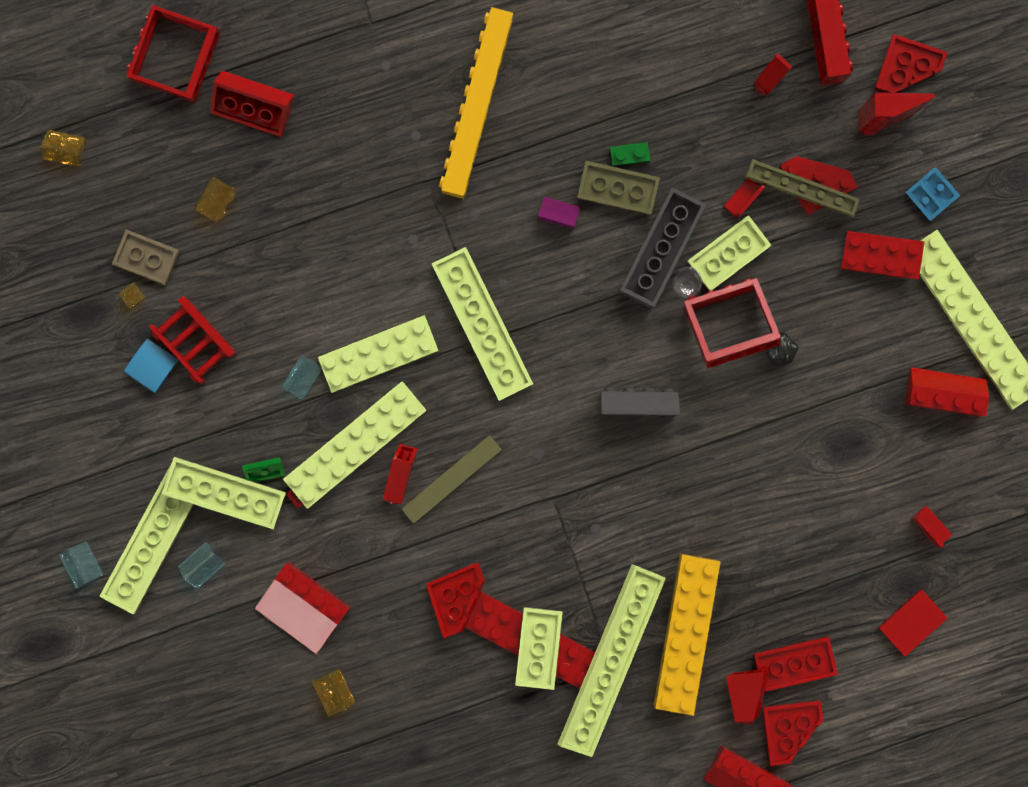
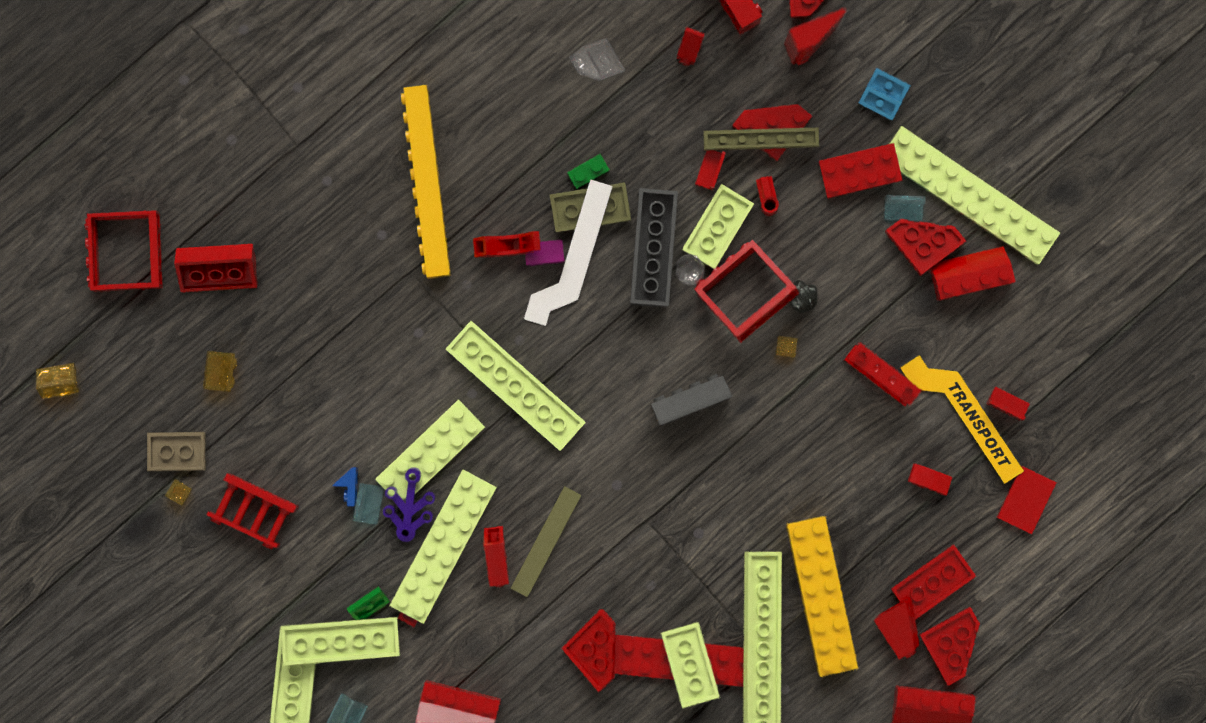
camera: 20 degrees left, 0 degrees up
dark azure slope [124,338,179,394] -> none
none -> blue slope [332,467,358,506]
none -> dark purple plant [383,467,436,542]
none -> red arch [473,231,540,258]
none -> white sticker [524,179,612,326]
none -> clear slope [569,38,625,81]
none -> red piece [756,176,779,216]
none -> clear yellow plate [776,336,798,358]
none -> red fence [844,343,922,407]
none -> clear light blue panel [884,195,925,221]
none -> red plate [885,219,966,276]
none -> yellow sticker [901,355,1024,484]
none -> red slope [908,464,952,495]

